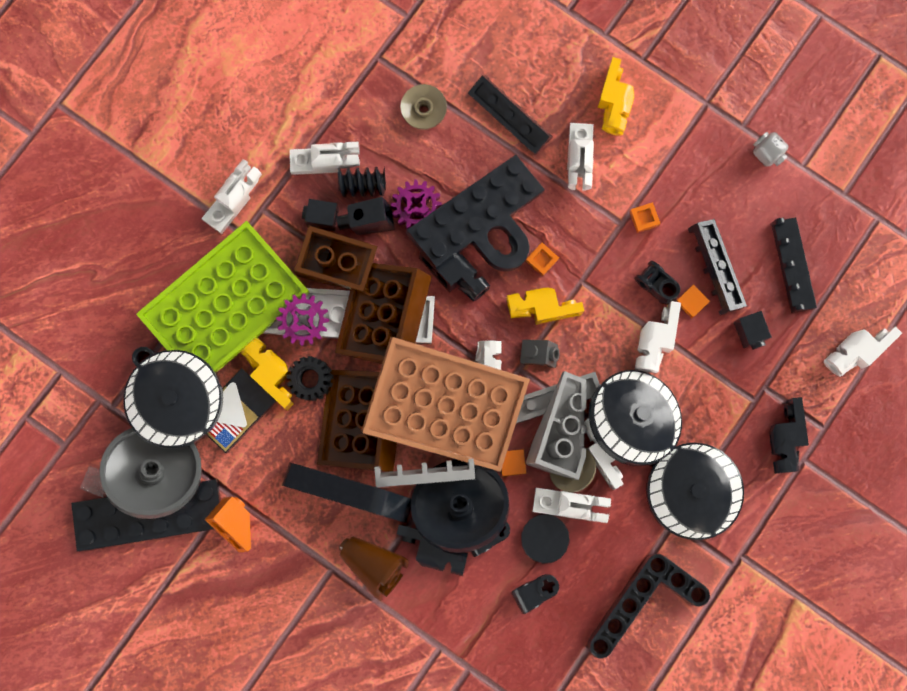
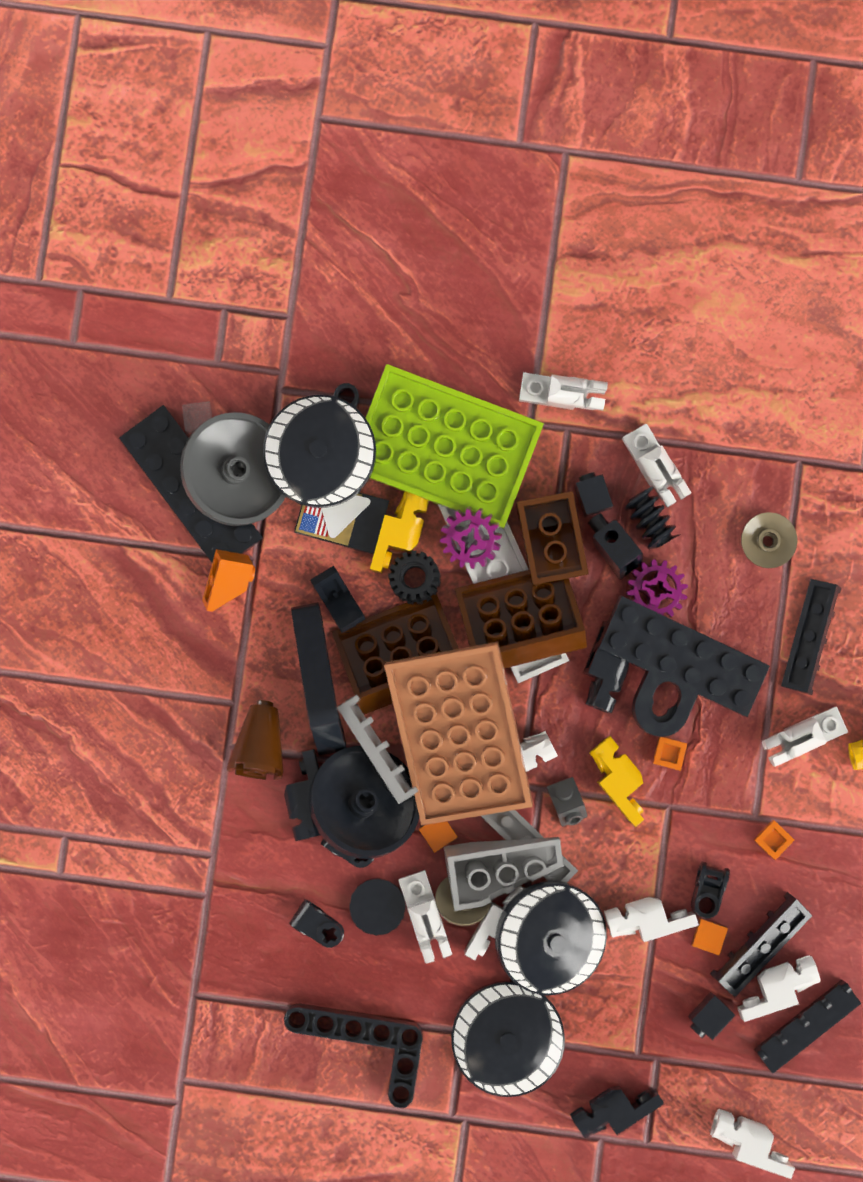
camera: 65 degrees right, 5 degrees up
none -> black bracket [310,565,365,633]
none -> white plate [737,955,820,1022]

